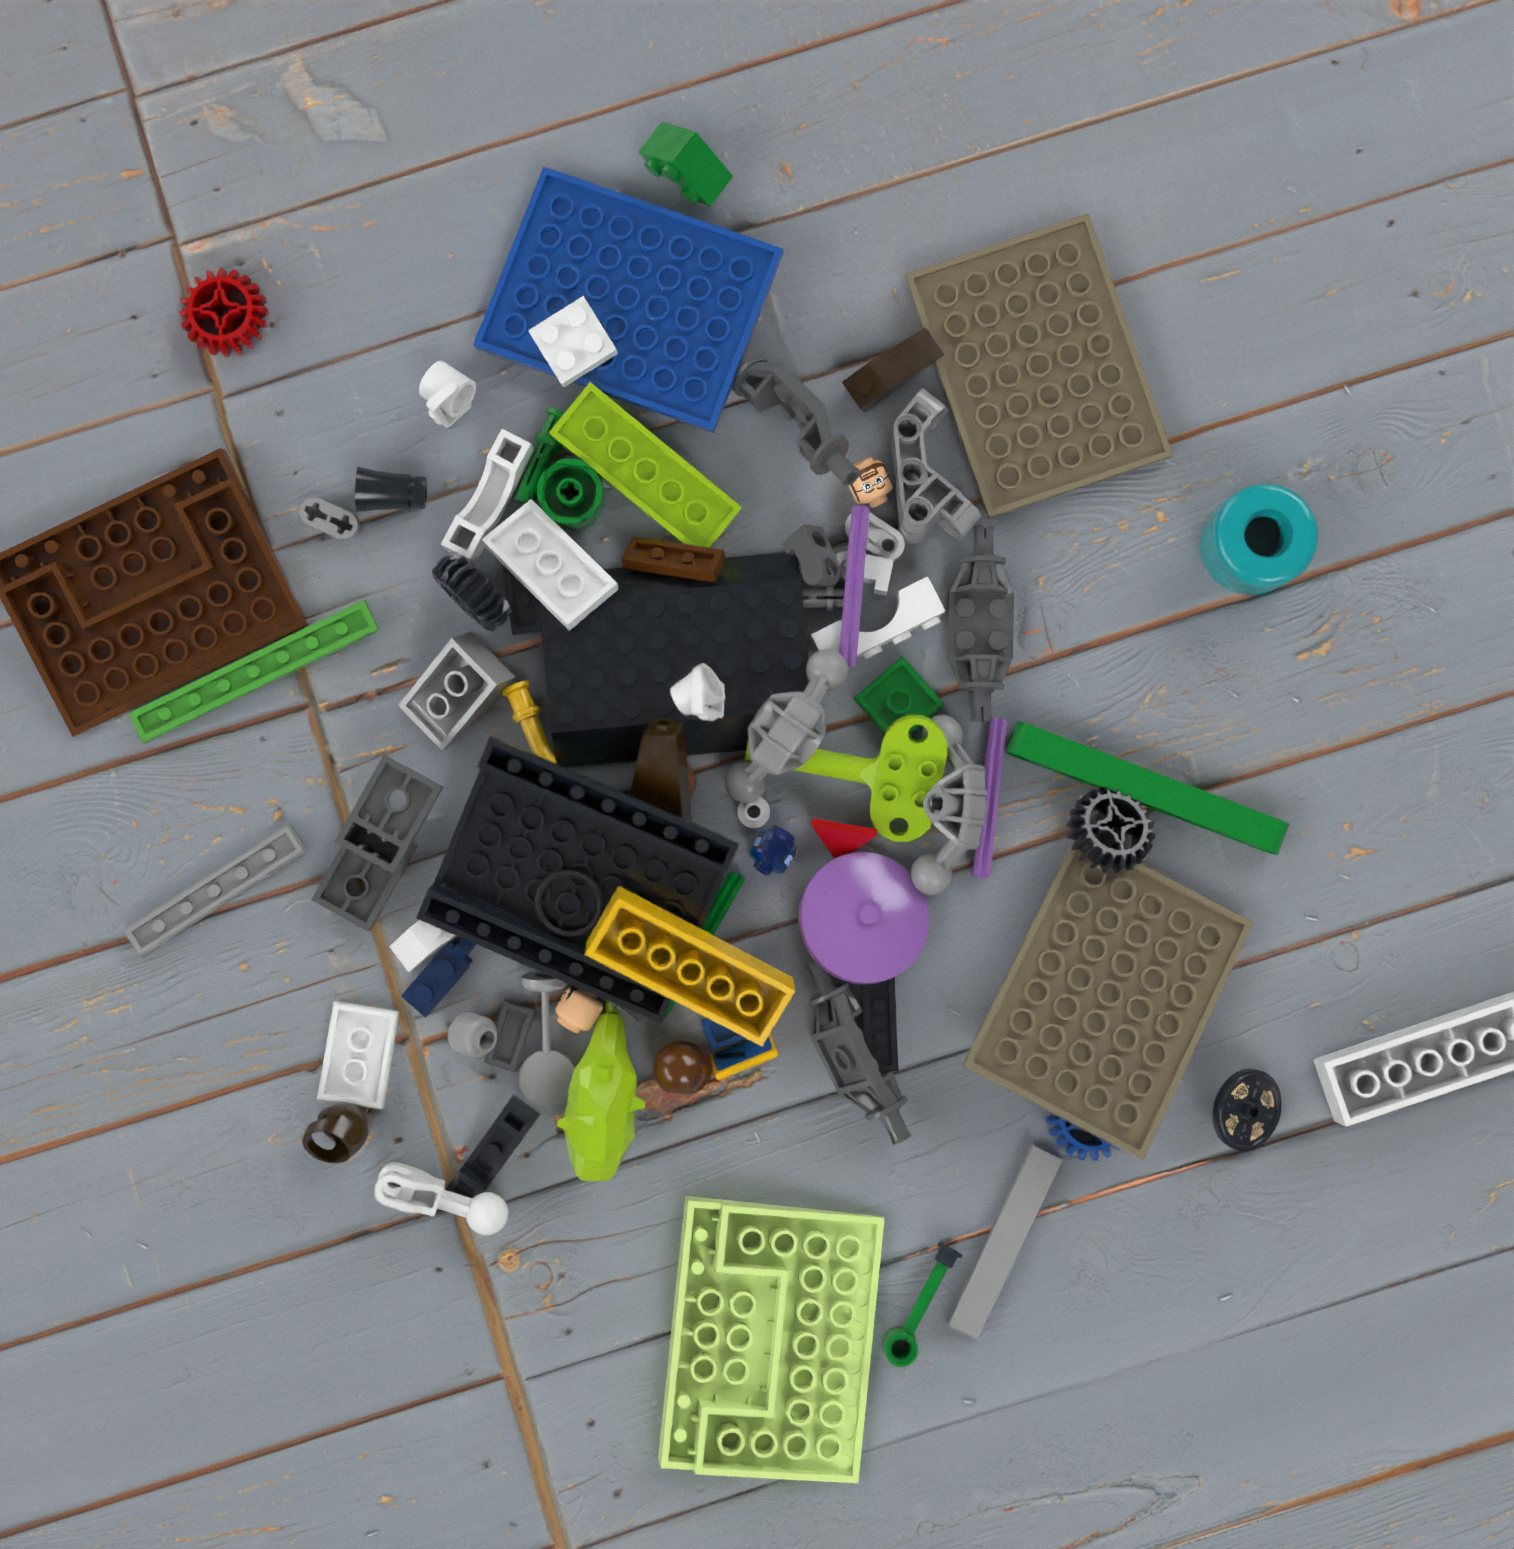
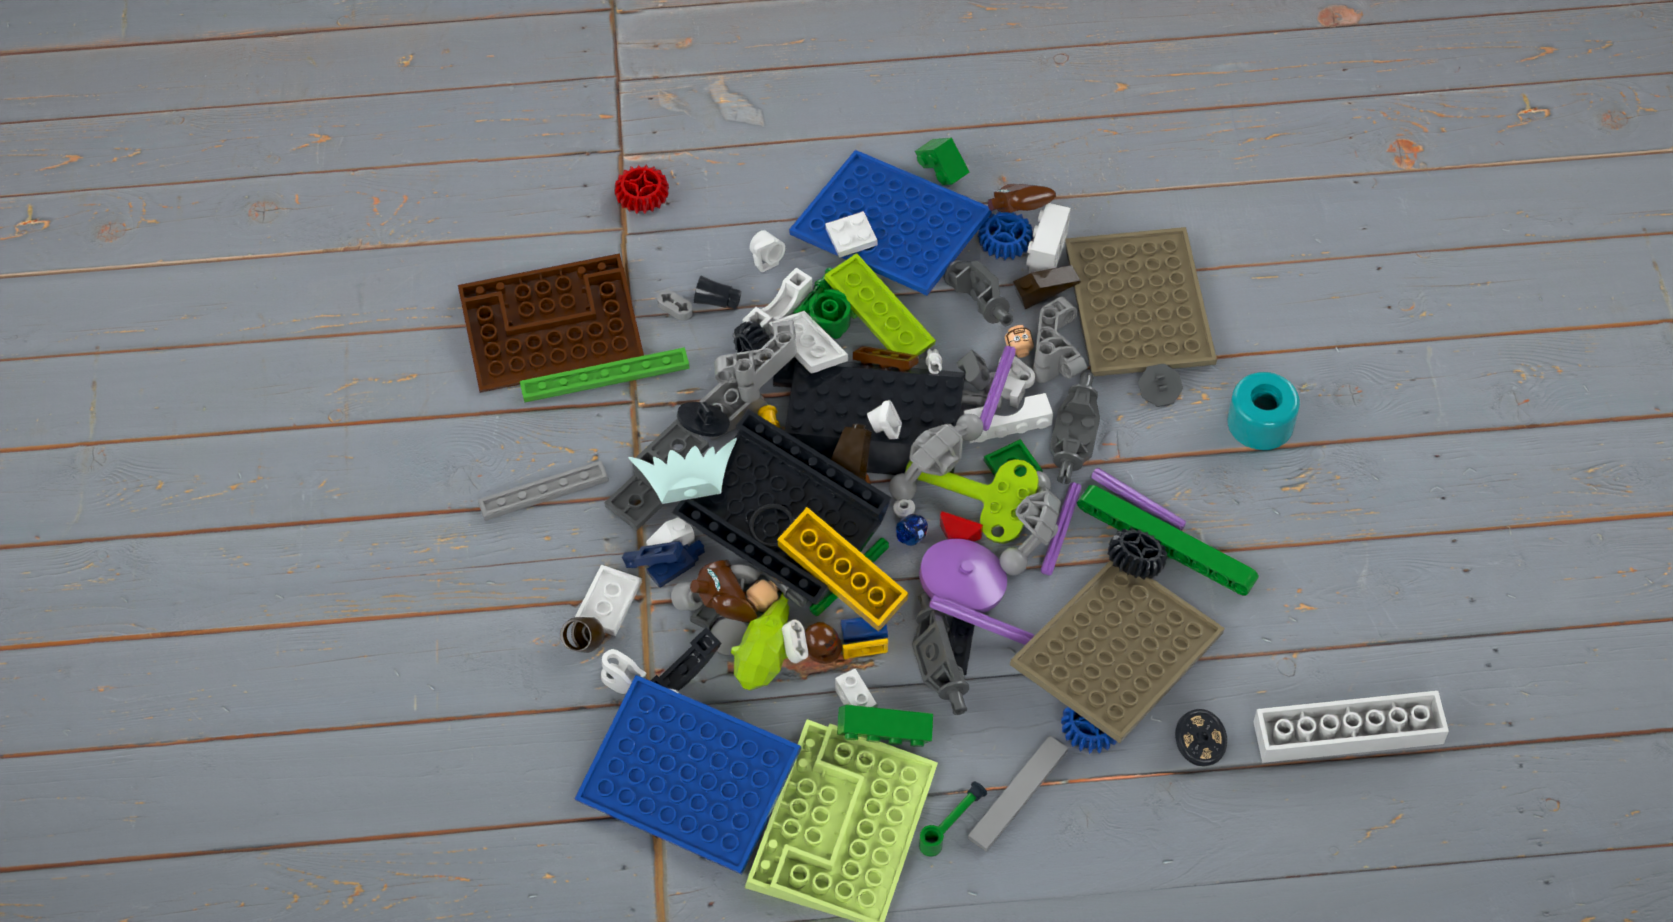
camera: 10 degrees right, 30 degrees down
none -> blue plate [574,675,802,875]
none -> dark blue hinge [622,541,683,568]
none -> light aqua piece [628,438,737,504]
none -> black shield [677,402,730,437]
none -> reddish brown torso [690,559,757,623]
none -> light grey connector [714,320,797,403]
none -> white beam [782,620,808,663]
none -> white brick [835,669,877,708]
none -> green brick [837,704,933,747]
none -> white axle [925,349,942,374]
none -> medium lavender axle [929,595,1035,645]
none -> blue gear [978,211,1033,260]
none -> reddish brown torso [988,184,1056,213]
none -> white brick [1026,203,1071,273]
none -> medium lavender axle [1091,468,1186,531]
none -> dark grey piece [1138,363,1183,407]

